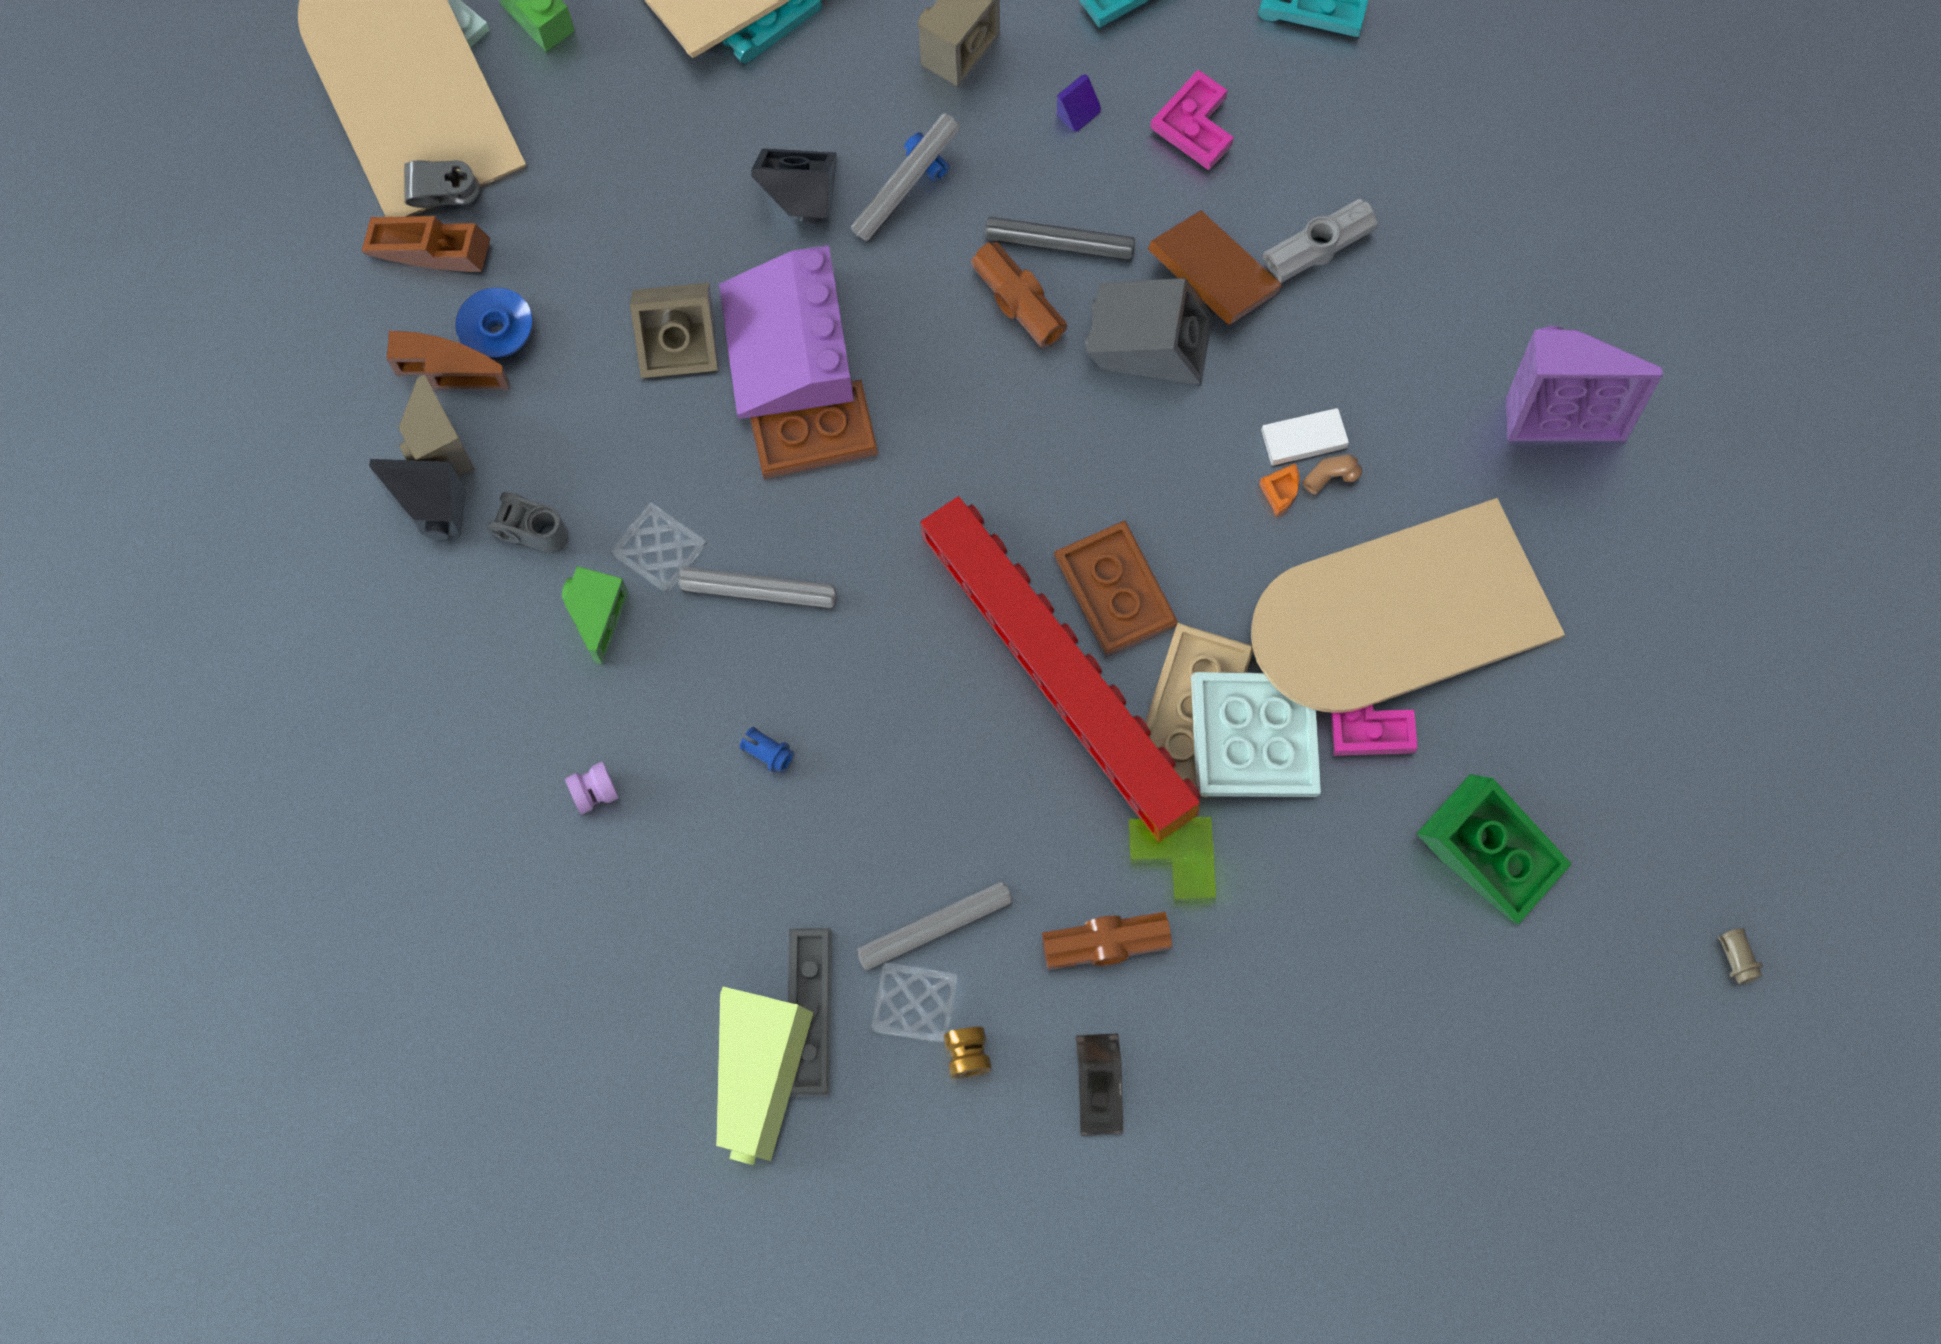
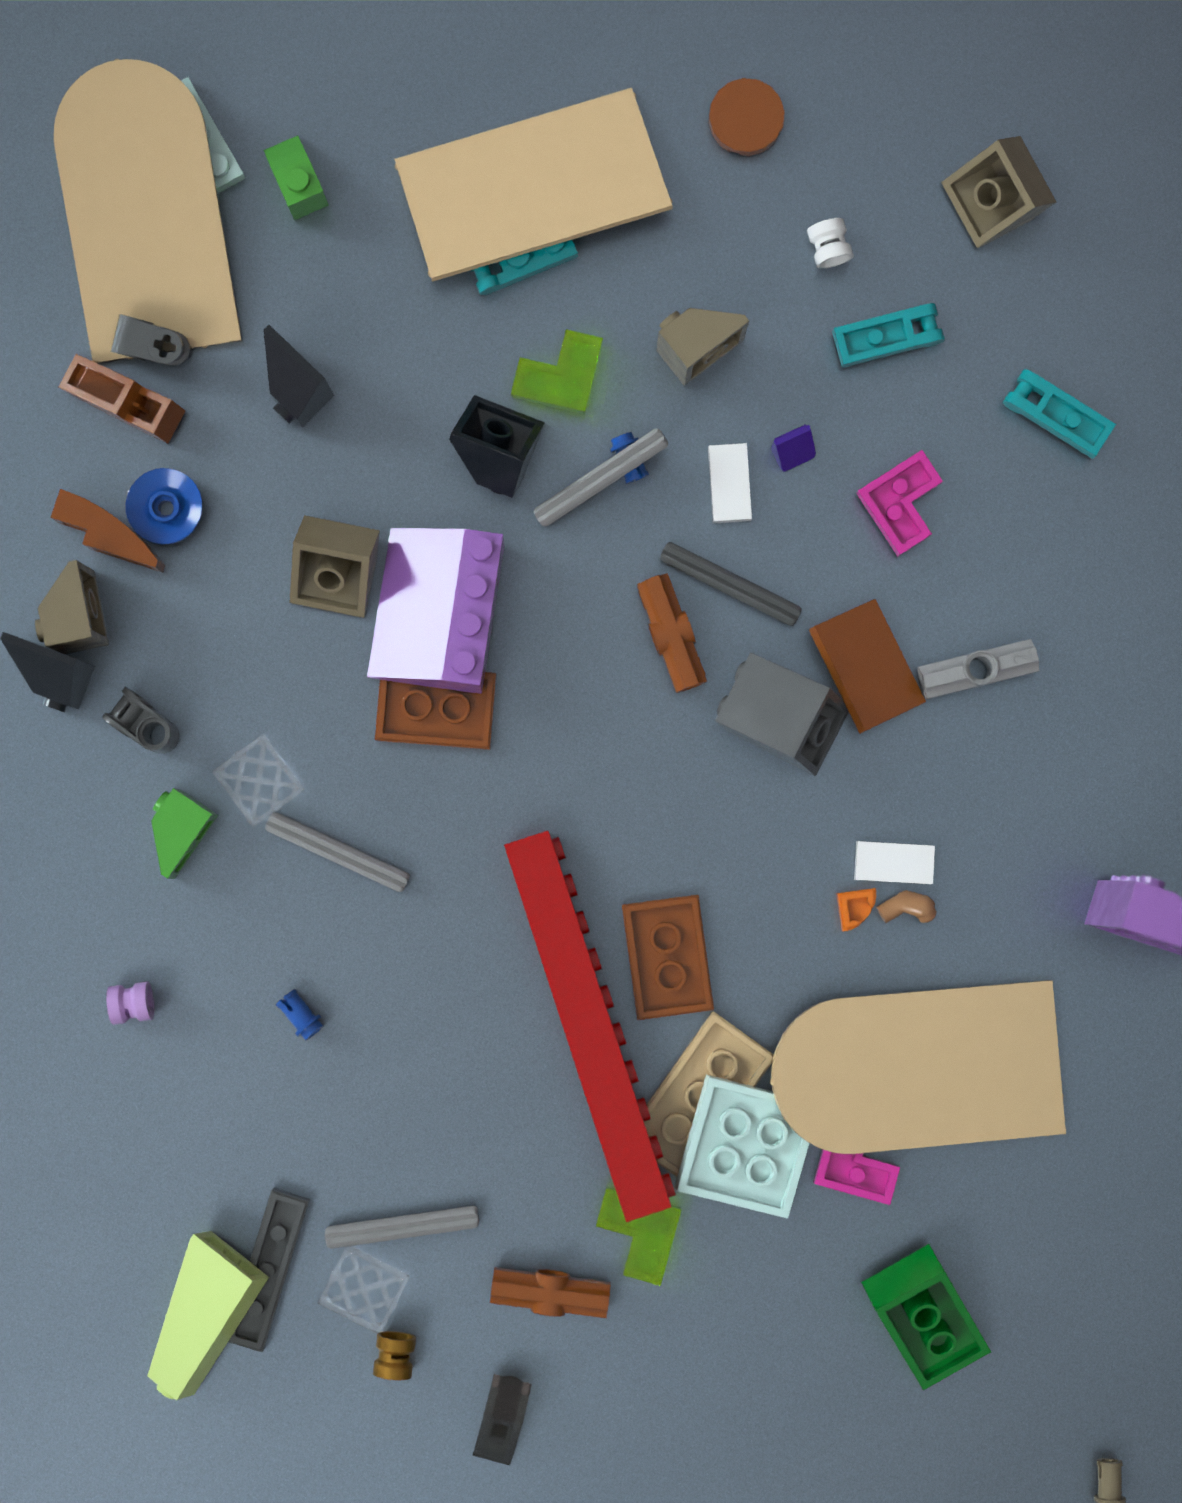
camera: 15 degrees right, 15 degrees up
none -> black slope [263,325,334,428]
none -> clear neon green plate [511,329,603,415]
none -> white tile [708,443,752,523]

